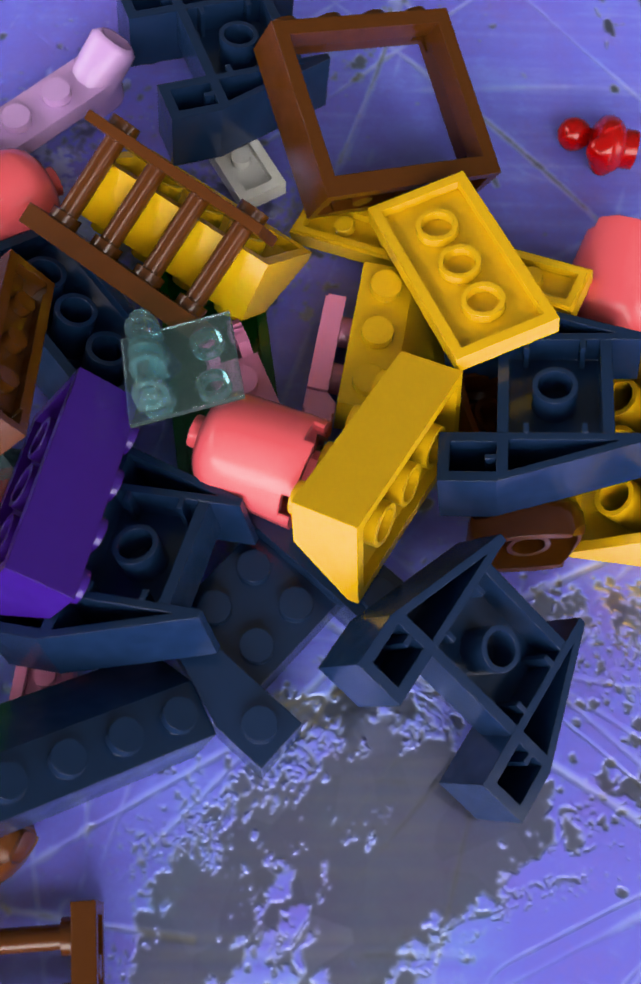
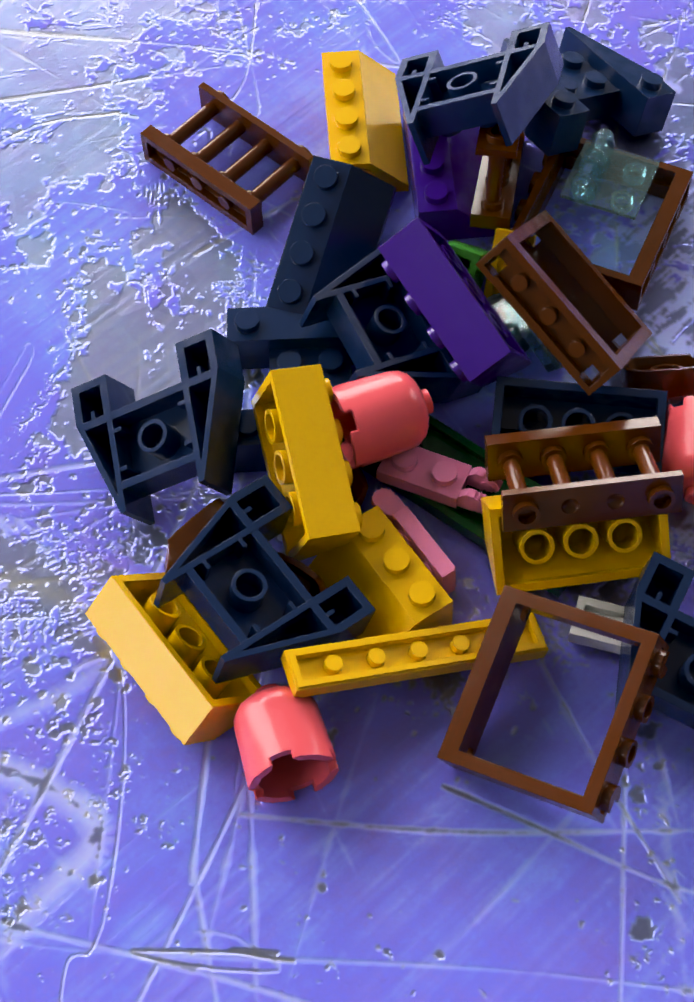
camera: 145 degrees right, 10 degrees down
clear light blue hinge [120,309,246,428] -> none
yellow plate [367,171,560,371] -> none
red animal [557,115,640,176] -> none

